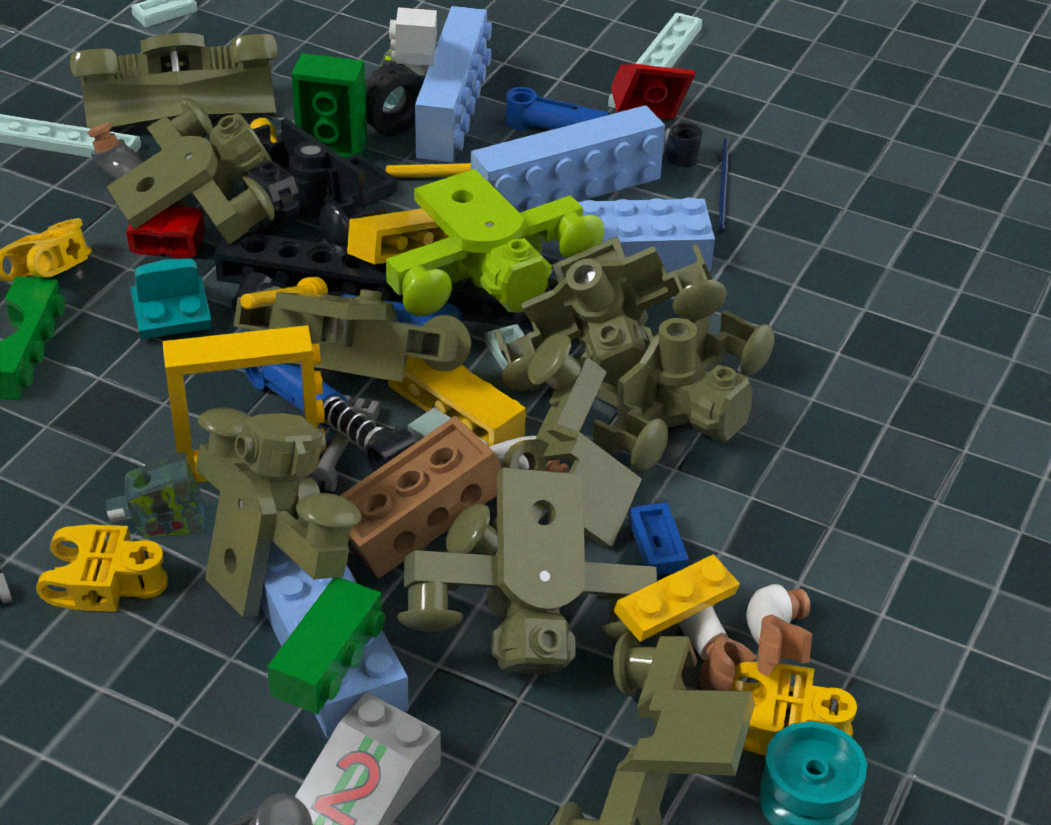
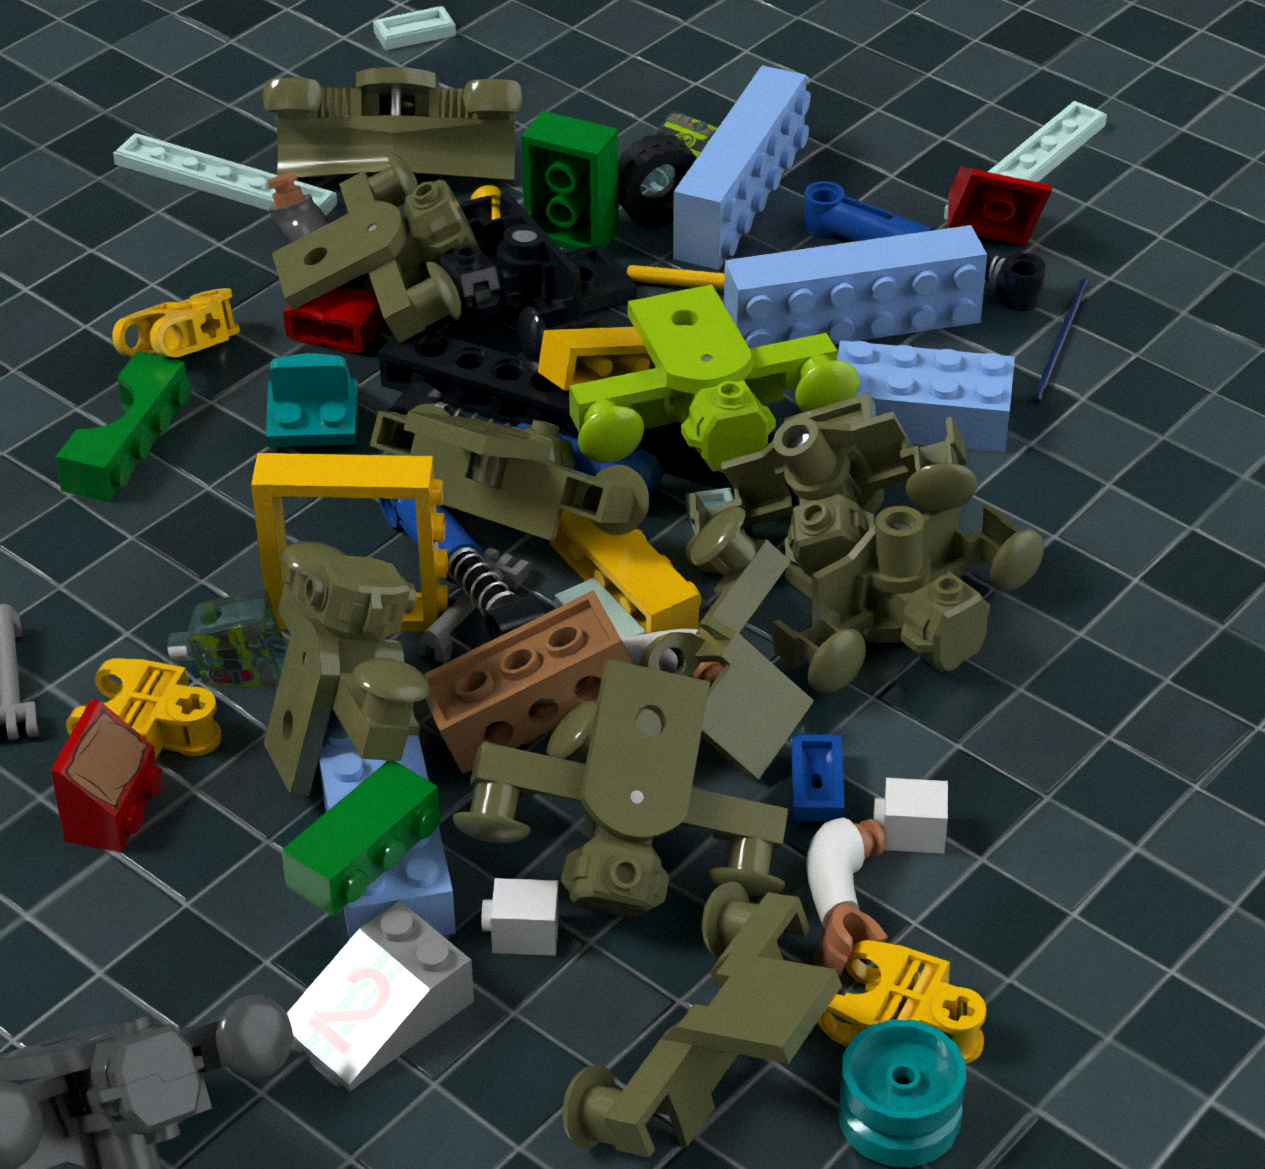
camera: 15 degrees right, 0 degrees up
yellow piece [240,277,328,309] -> none
white brick [389,7,437,76] -> none
yellow plate [614,554,740,642] -> none
nougat piece [746,584,812,676] -> none
none -> red slope [50,699,163,853]
none -> white brick [481,878,559,956]
none -> white brick [873,778,948,854]

